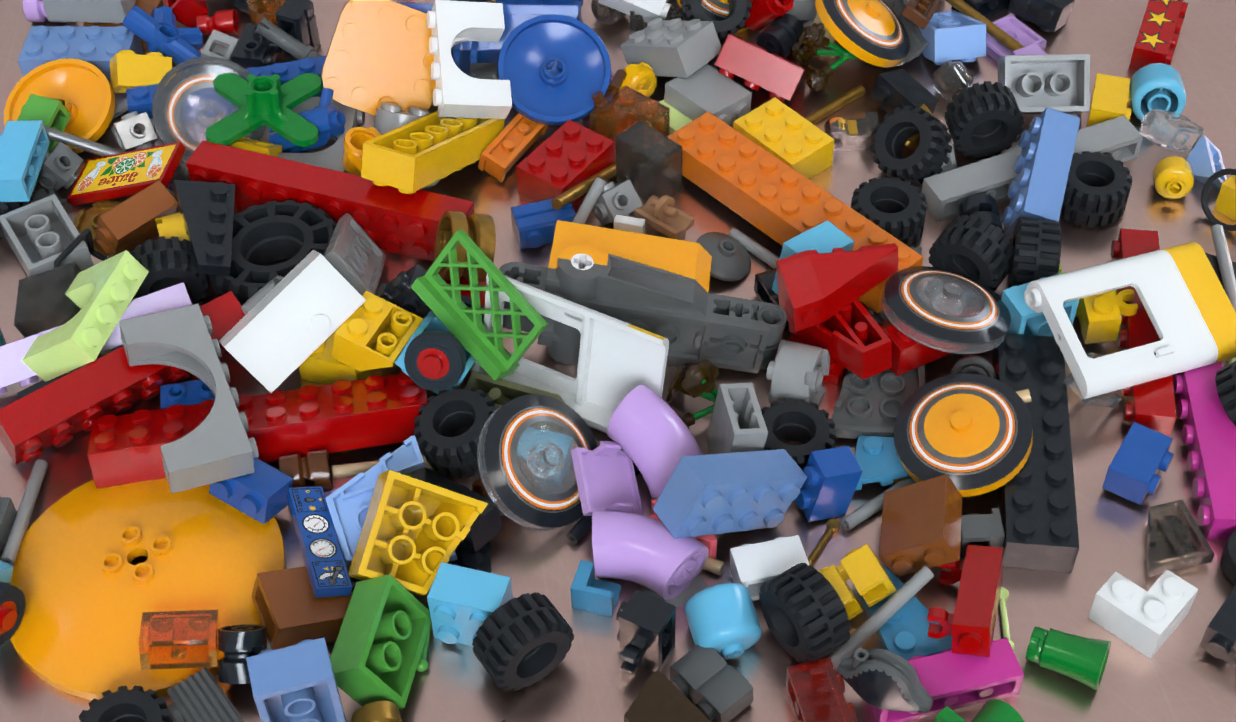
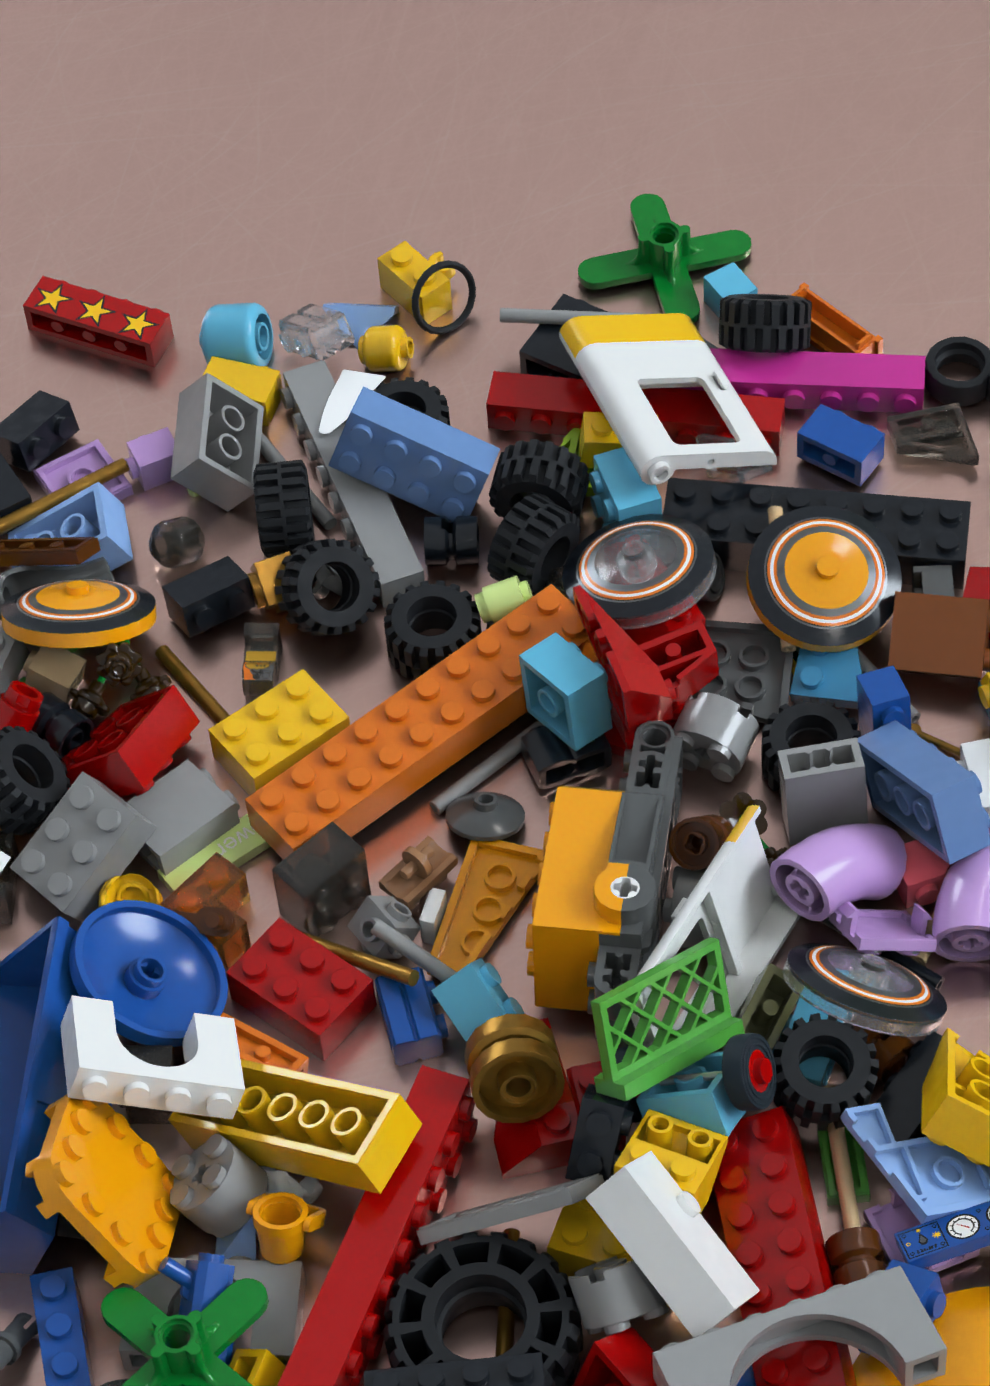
camera: 85 degrees left, 5 degrees up
none -> white sticker [319,369,386,434]
none -> medium azure brick [431,957,525,1042]
none -> yellowish green brick [474,575,533,624]
none -> reddish brown wheel [669,814,733,871]

